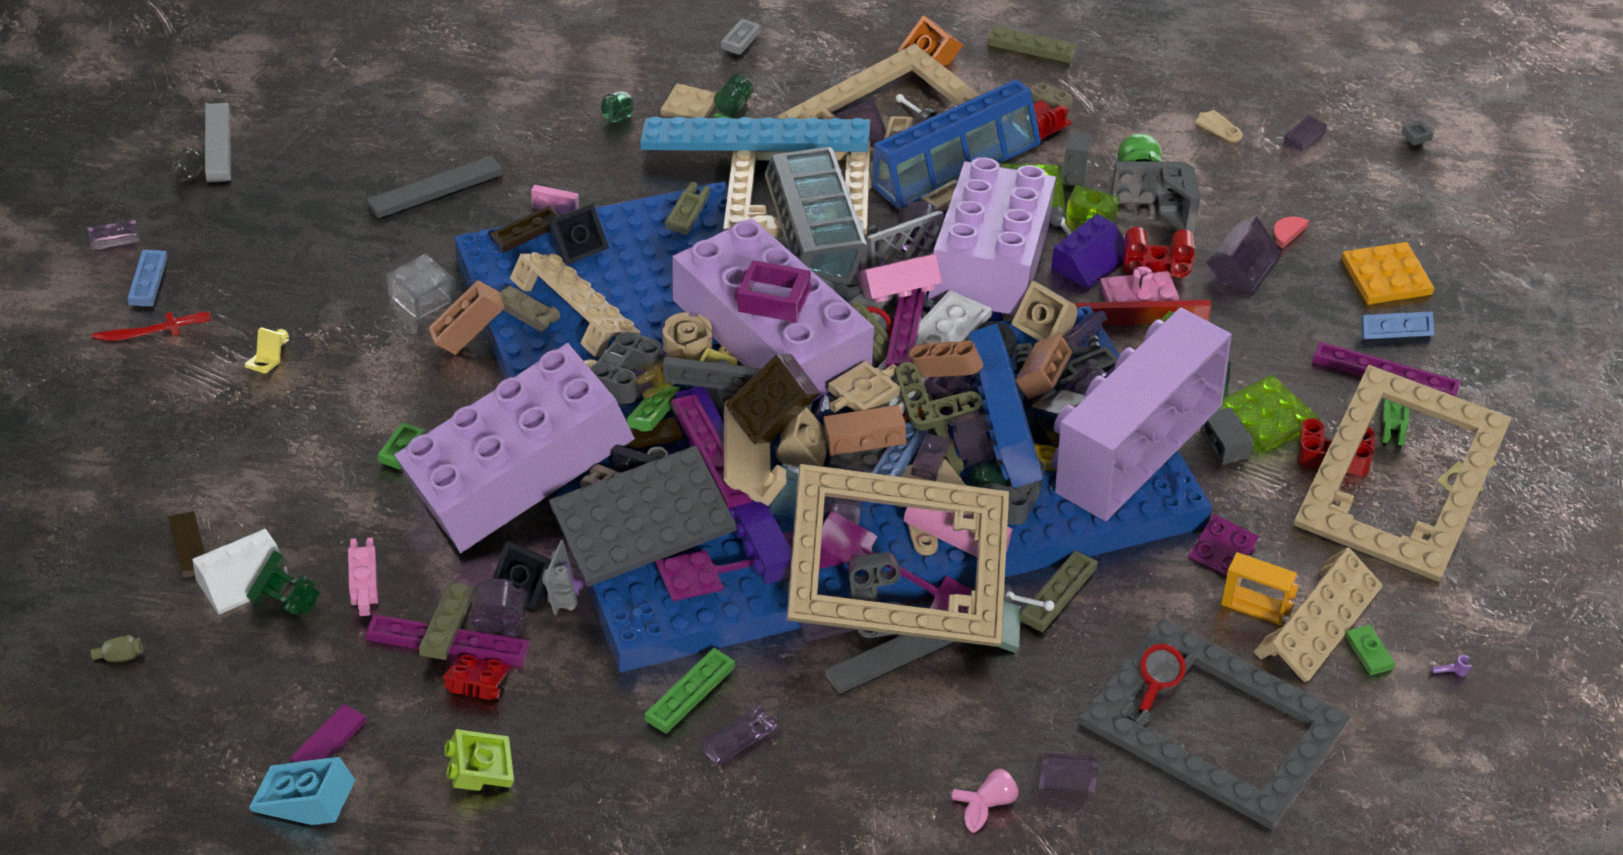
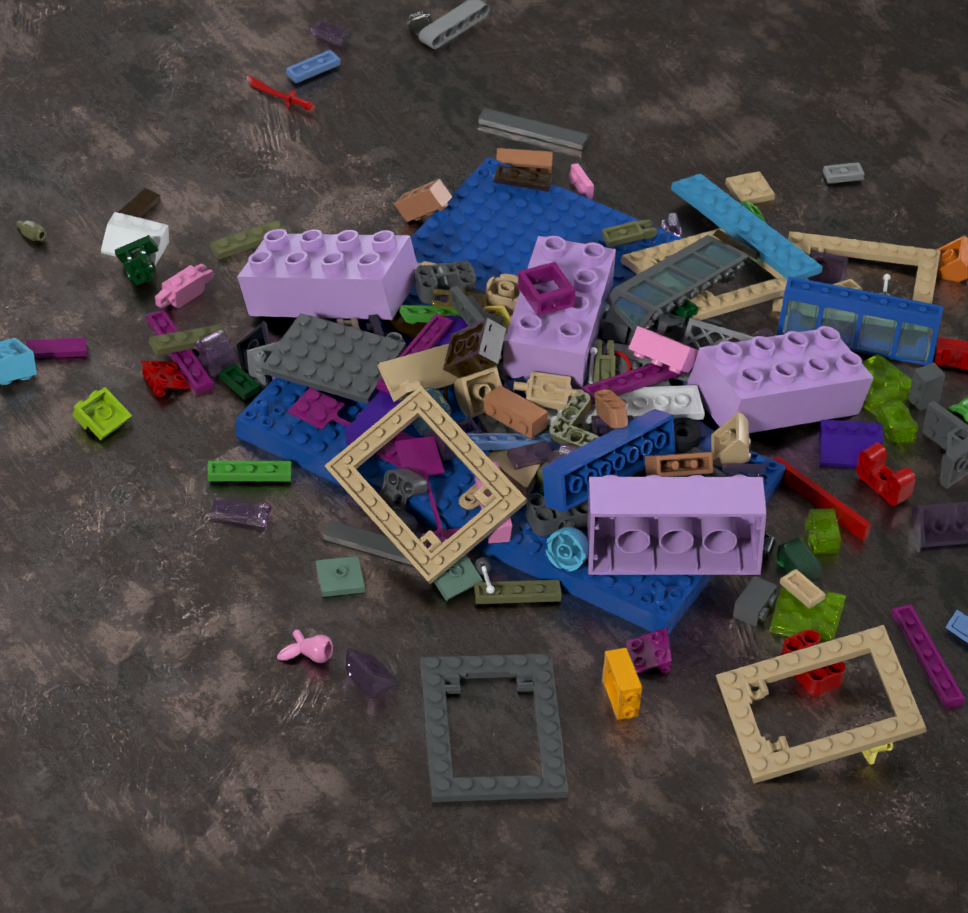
camera: 50 degrees right, 0 degrees up
light yellow bracket [245,327,289,373] -> none
clear brick [387,253,456,320] -> none
dark tan plate [499,285,560,332] -> none
tan bracket [510,252,641,357] -> none
black slope [549,203,609,265] -> none
clear green head [601,90,634,122] -> none
clear green wheel [714,75,754,116] -> none
dark grey hinge [1050,206,1072,235] -> none
bright pink plate [1099,267,1180,302] -> none
piece [1138,644,1186,713] -> none
tan bracket [1254,547,1382,682] -> none
bright green plate [1345,625,1395,676] -> none
bright green hinge [1382,399,1409,445] -> none
medium lavender hand [1432,655,1472,677] -> none
none -> olive plate [210,220,287,259]
none -> dark green plate [220,364,261,400]
none -> sand green plate [316,556,365,597]
none -> nougat brick [496,148,553,174]
none -> medium azure cylinder [546,527,589,571]
none -> clear purple tile [661,212,681,237]
none -> dark brown tile [713,229,760,260]
none -> tan plate [780,569,826,609]

